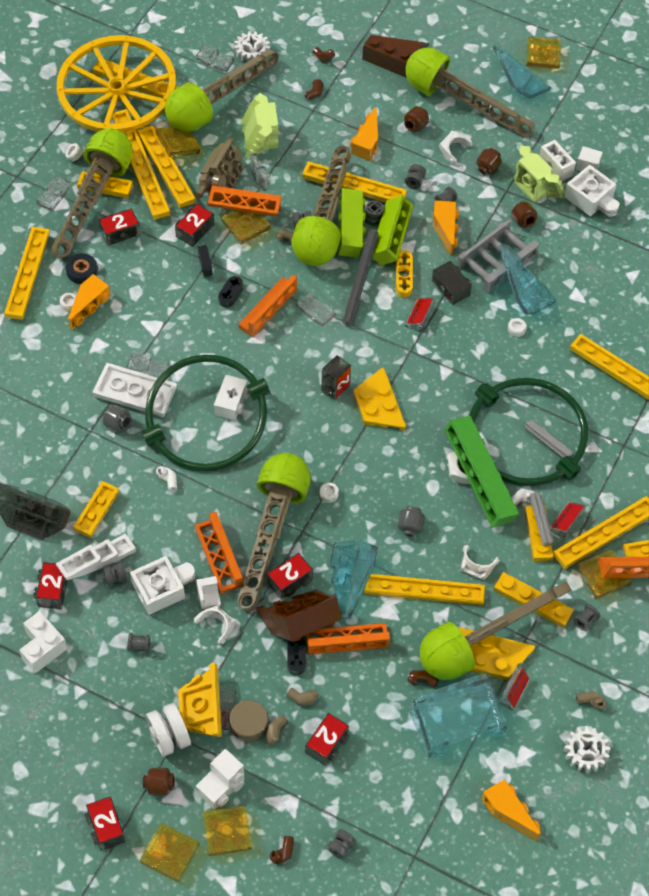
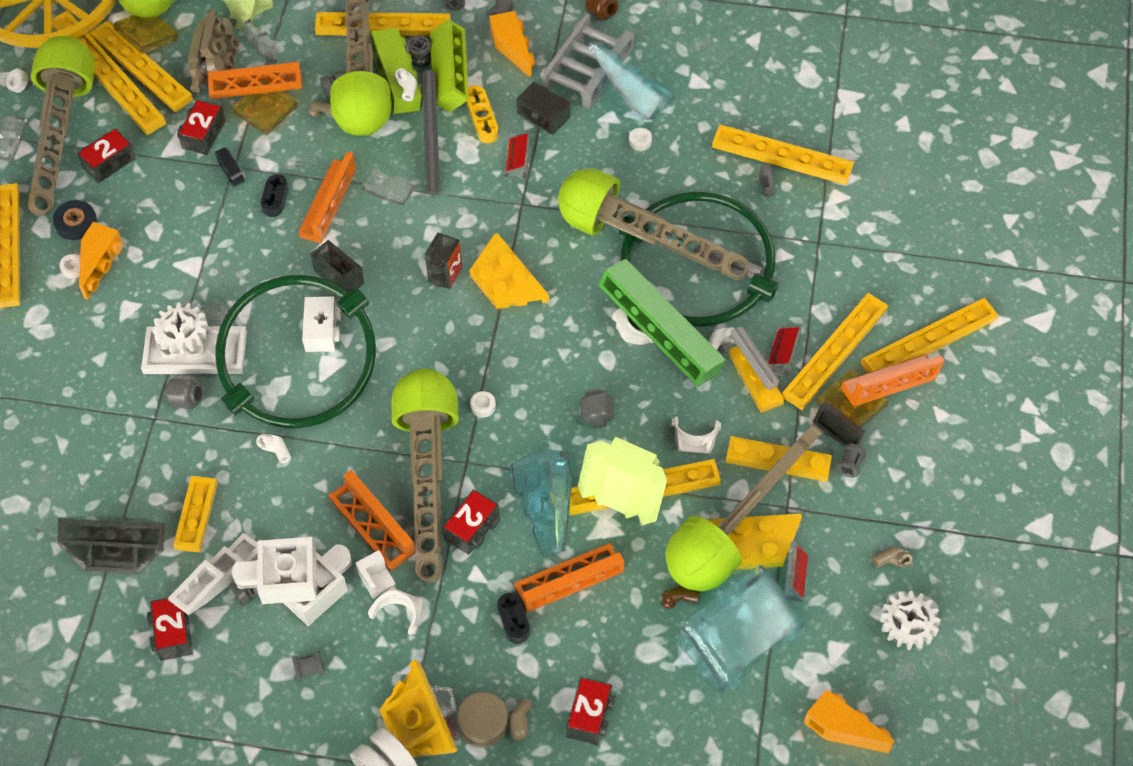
camera: 15 degrees left, 0 degrees up
white brick [19,611,67,674] -> none
yellow plate [77,171,133,199] -> none
reddish brown wedge [256,590,342,642] -> none
dark tan arm [286,688,318,706] -> none
none -> white gear [152,303,209,354]
none -> white brick [232,537,317,604]
none -> clear smoke brick [310,240,364,292]
none -> white arm [395,68,417,101]
none -> piece [558,168,749,280]
none -> yellowish green slope [578,437,667,525]
none -> dark grey tile [759,163,774,197]
none -> pearl dark grey tile [813,401,866,447]

